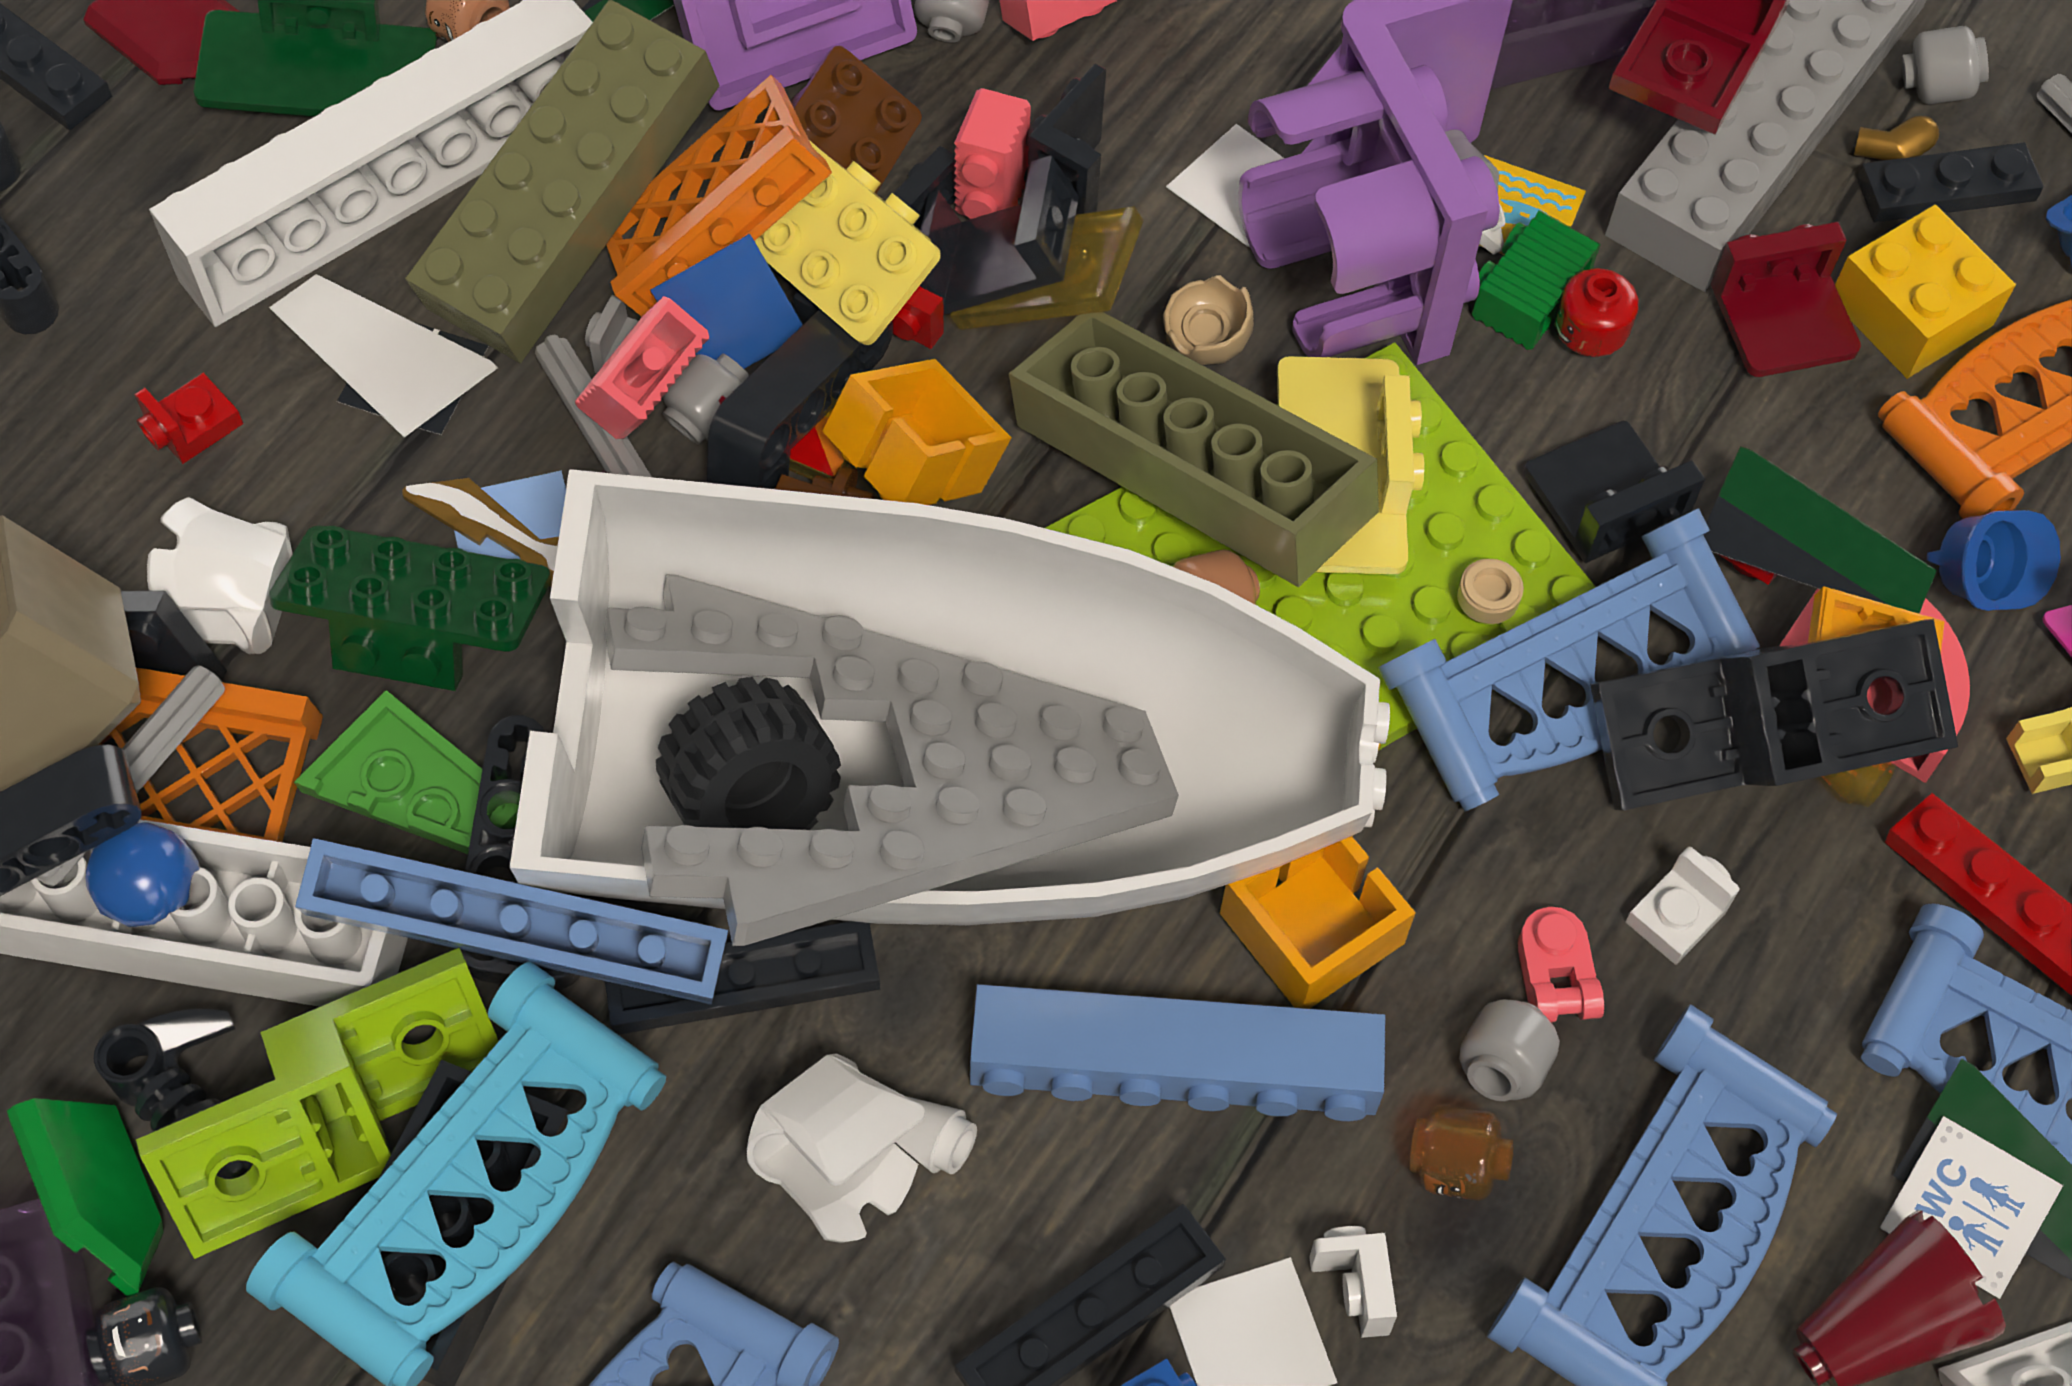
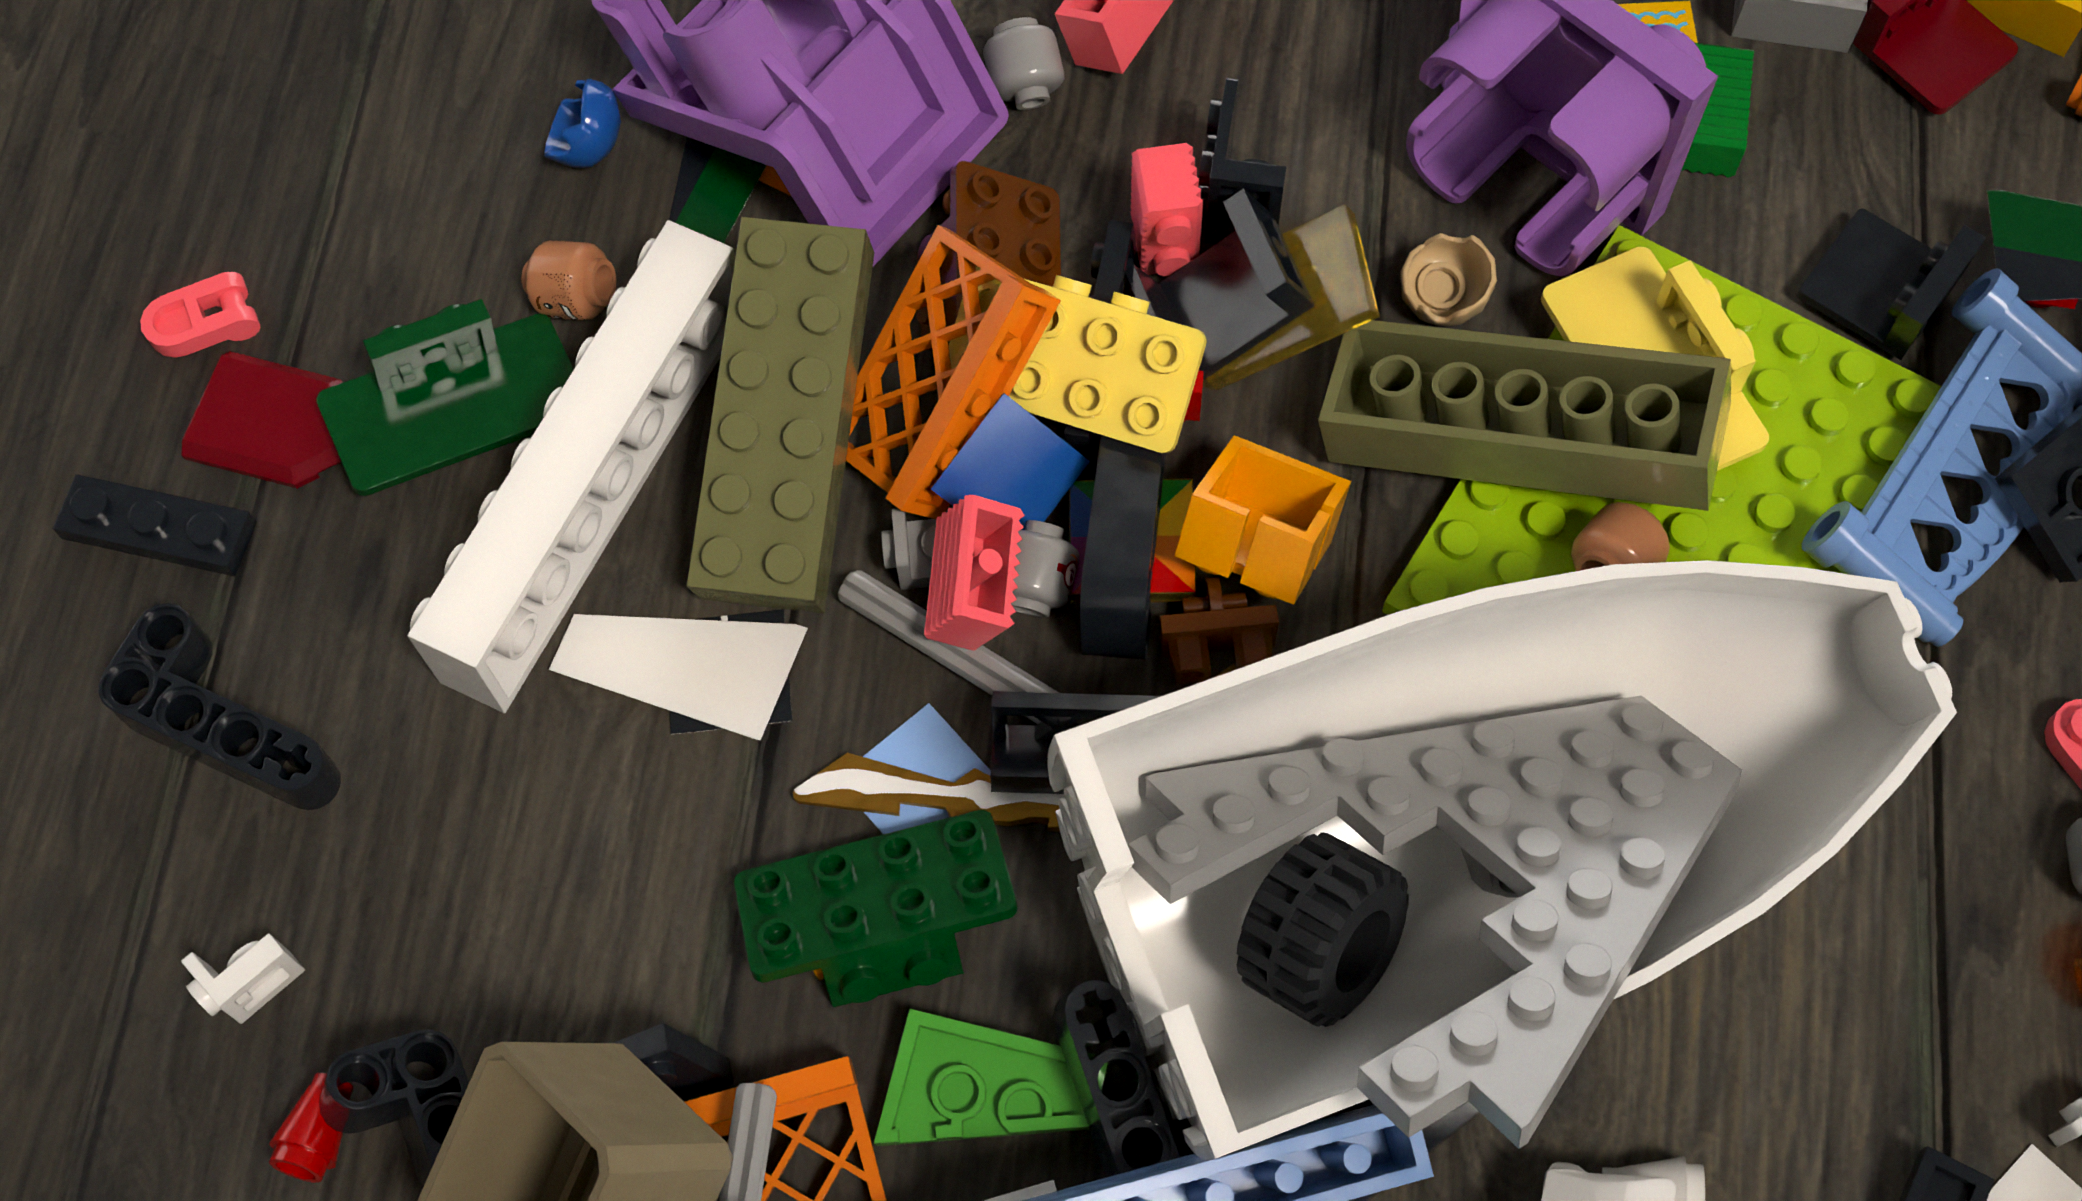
camera: 20 degrees left, 5 degrees up
red bracket [134,372,244,464] -> none
white piece [147,497,293,654] -> none
medium blue brick [970,984,1385,1121] -> none
white sticker [1166,124,1284,247] -> none
light orange piece [1220,836,1416,1009] -> none
tan tile [1457,559,1524,624] -> none
red head [1555,268,1639,357] -> none

